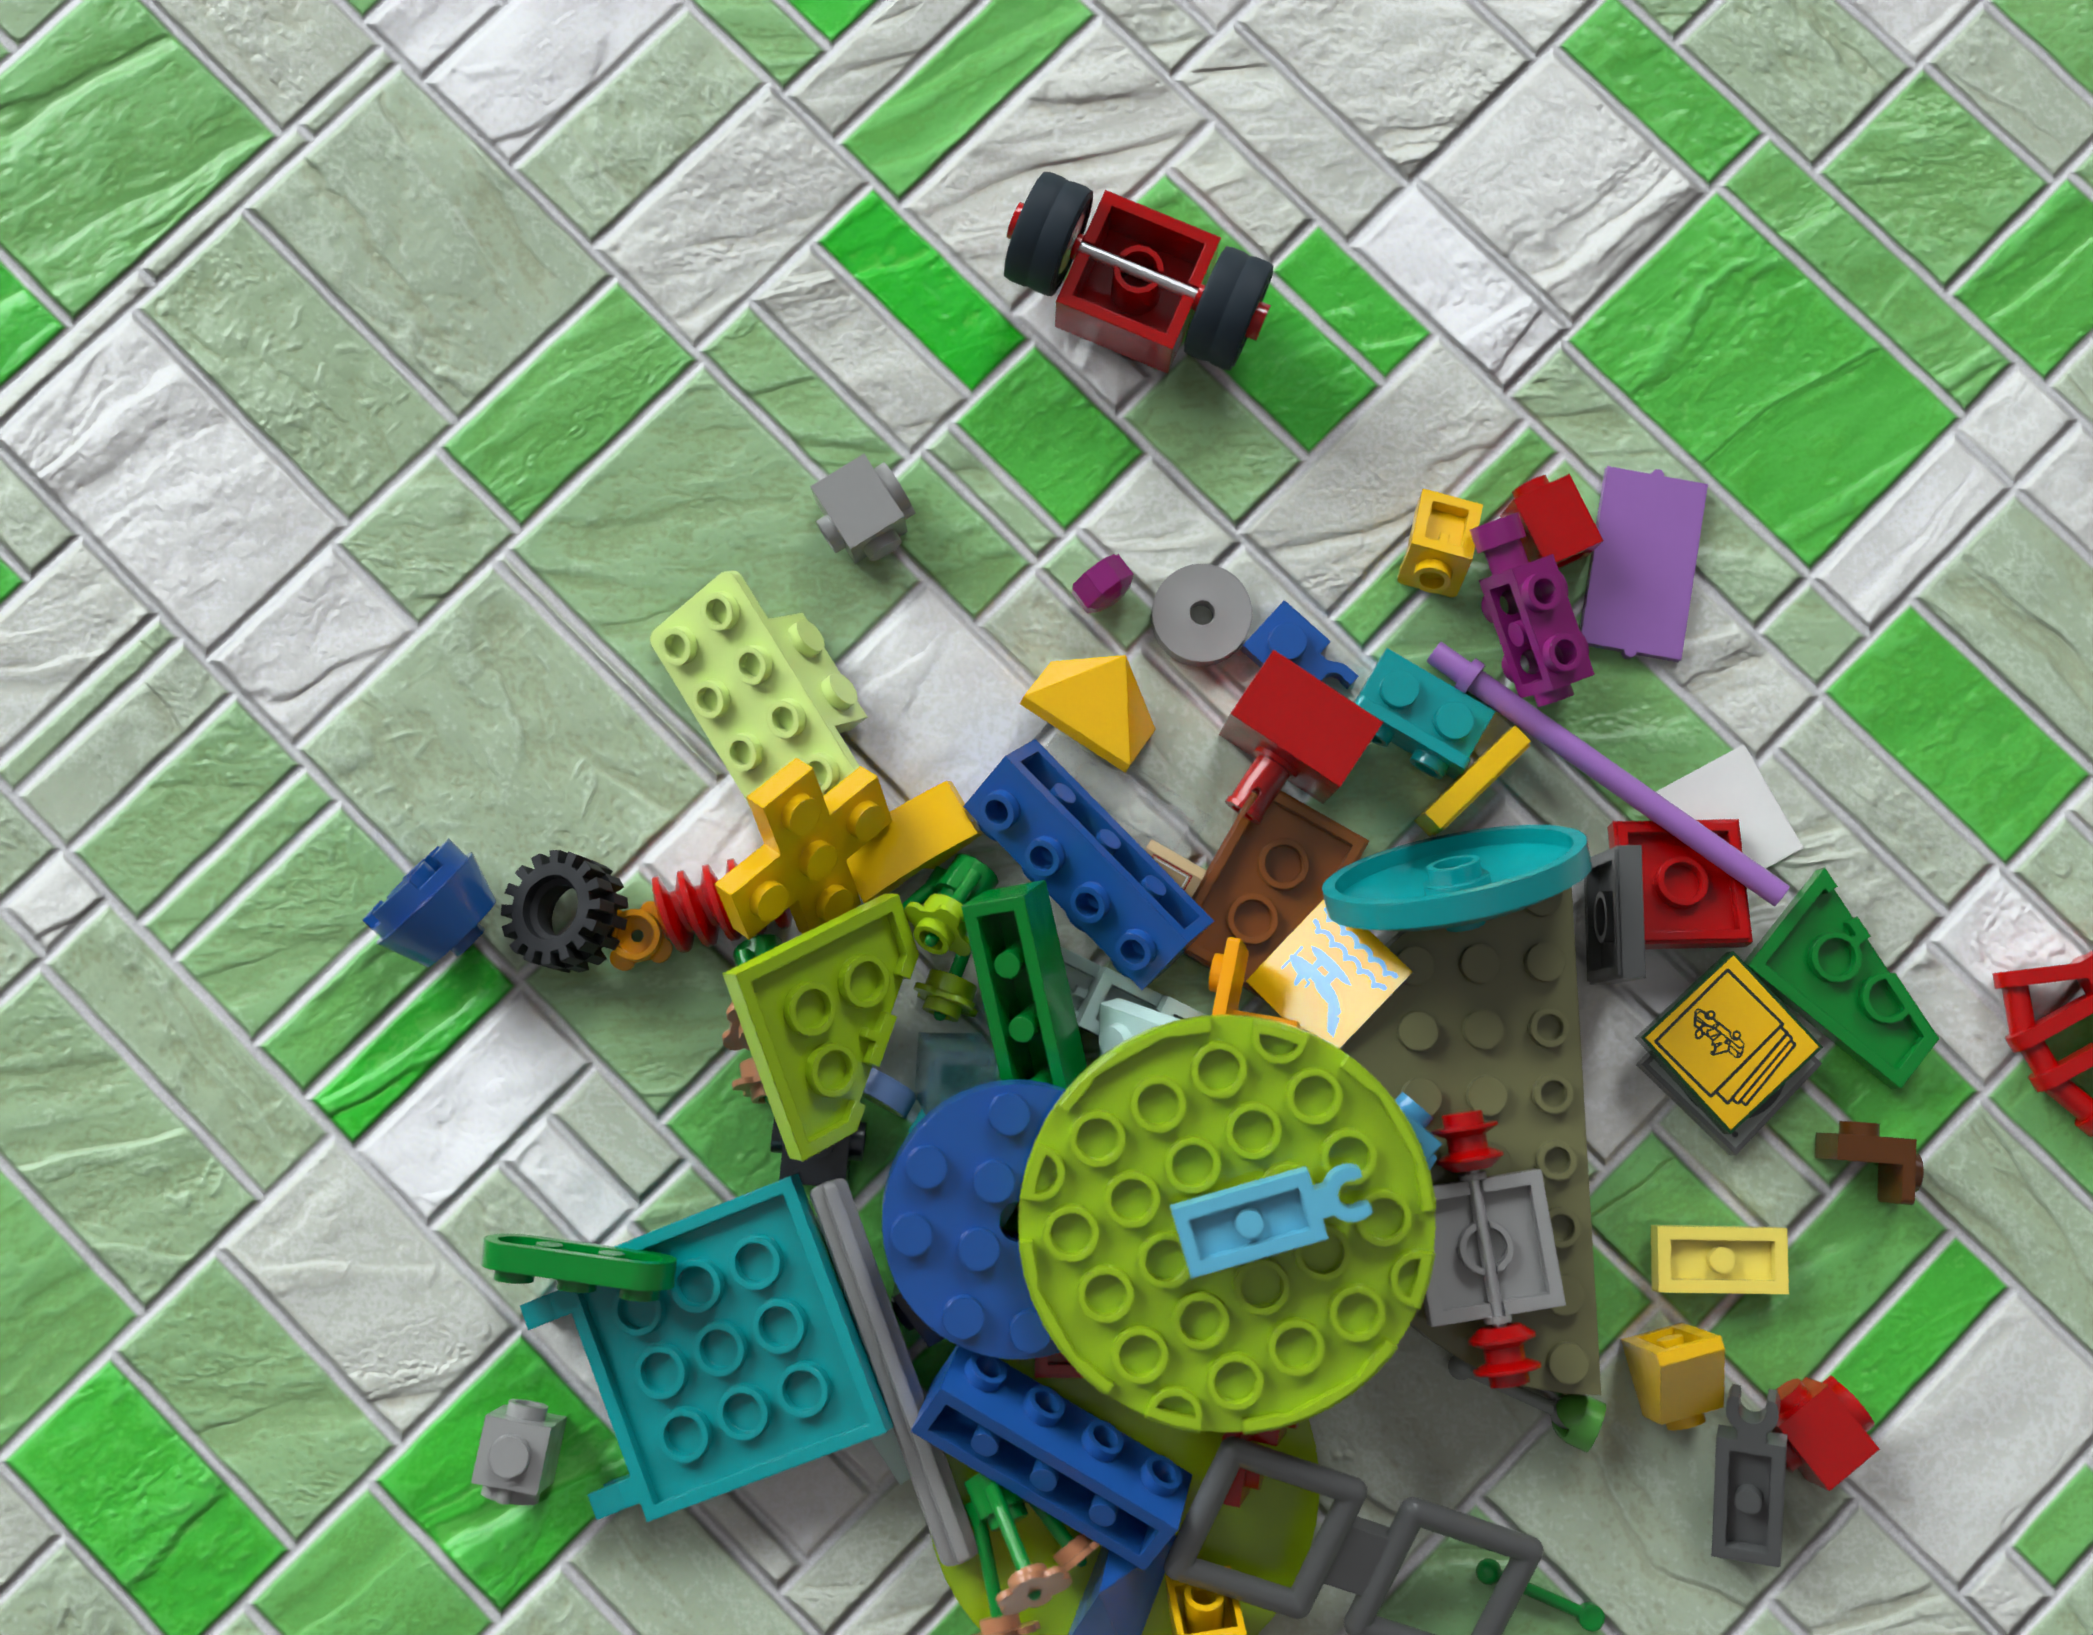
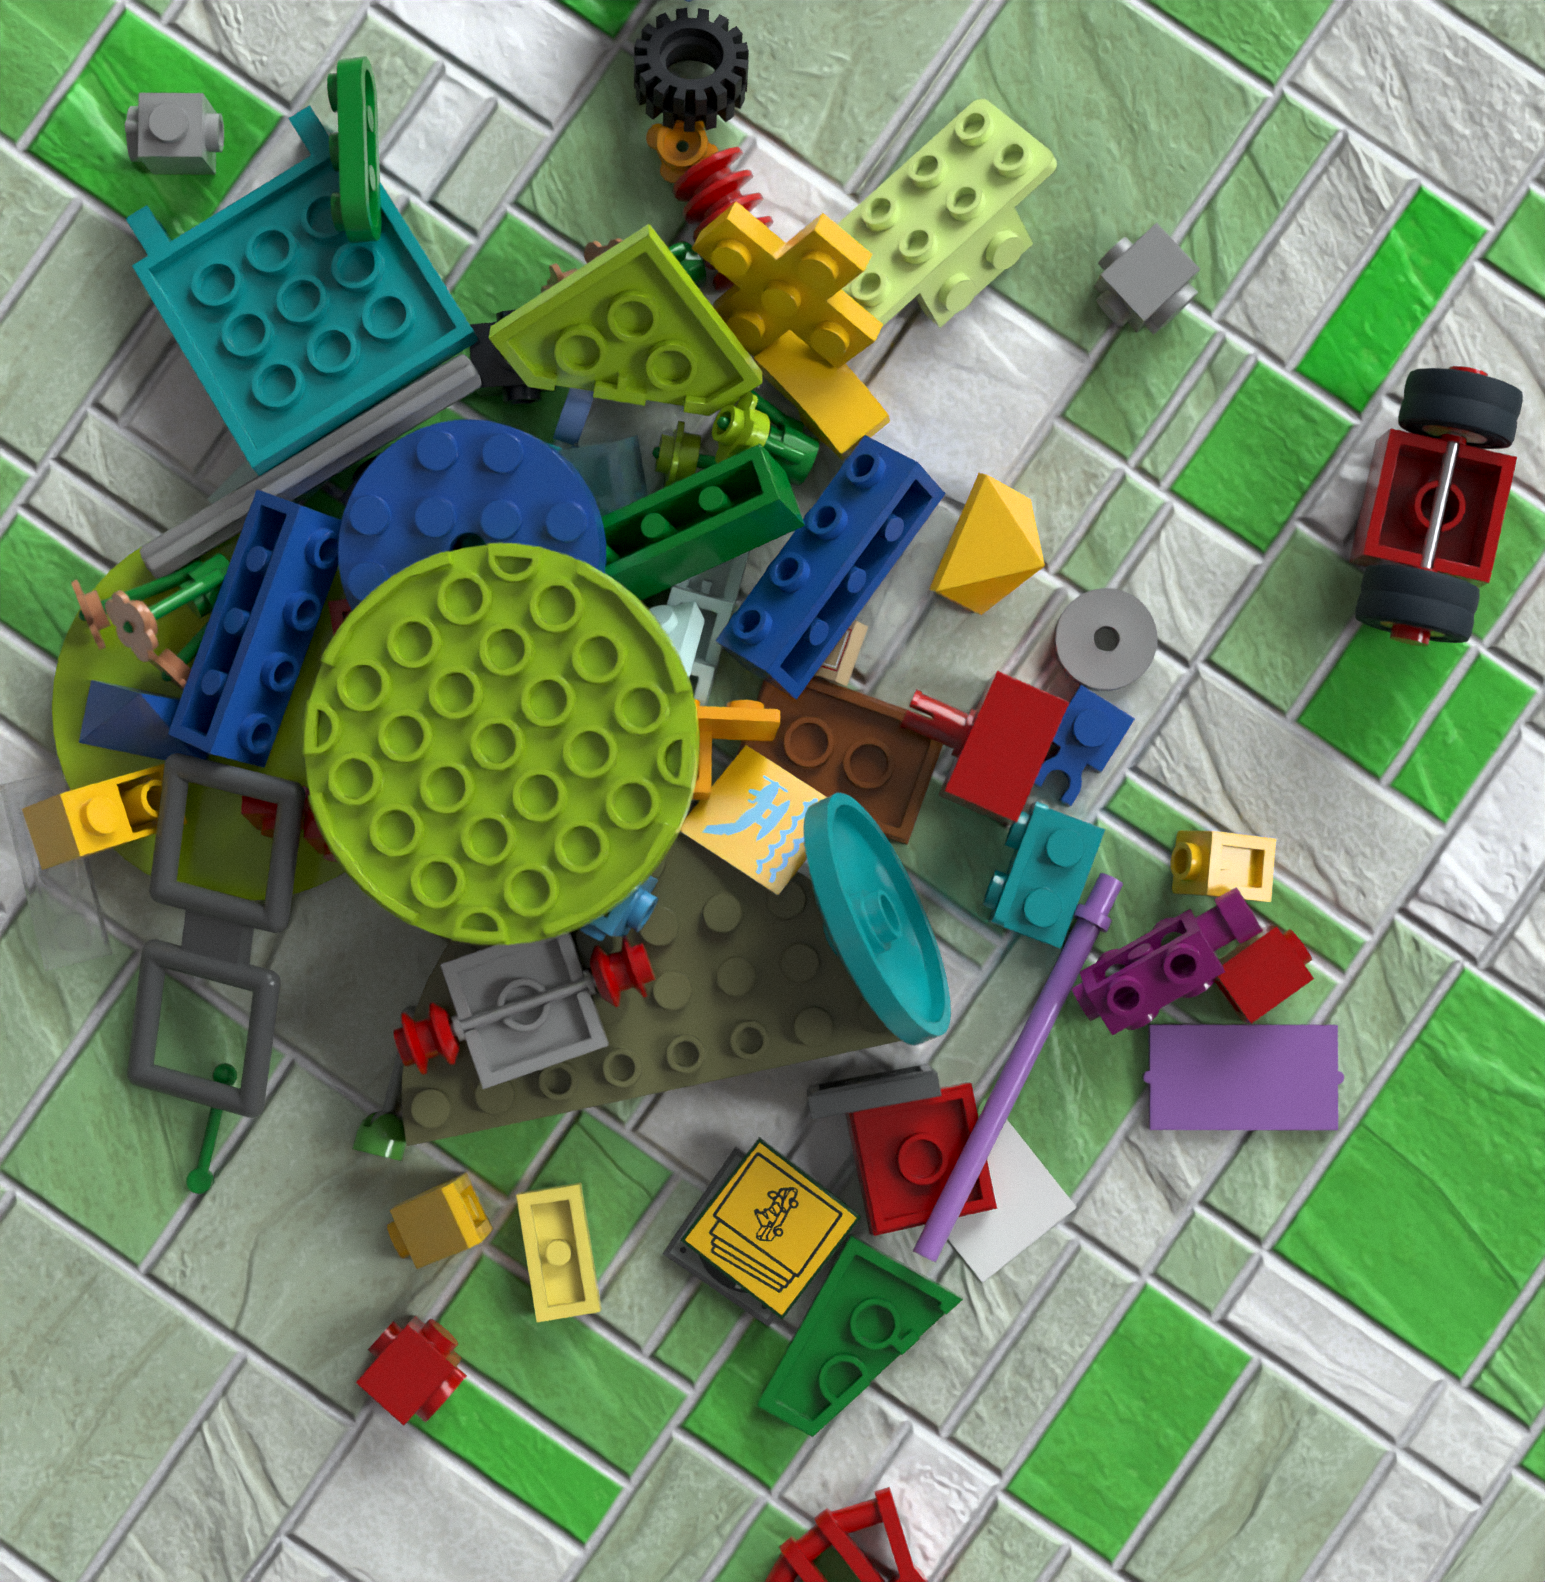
camera: 90 degrees right, 5 degrees up
magenta tile [1072,554,1134,613] -> none
medium azure plate [1170,1163,1373,1278] -> none
yellow tile [1414,725,1531,836] -> none
dark grey plate [1711,1384,1788,1568] -> none
reddish brown bracket [1815,1121,1924,1205] -> none

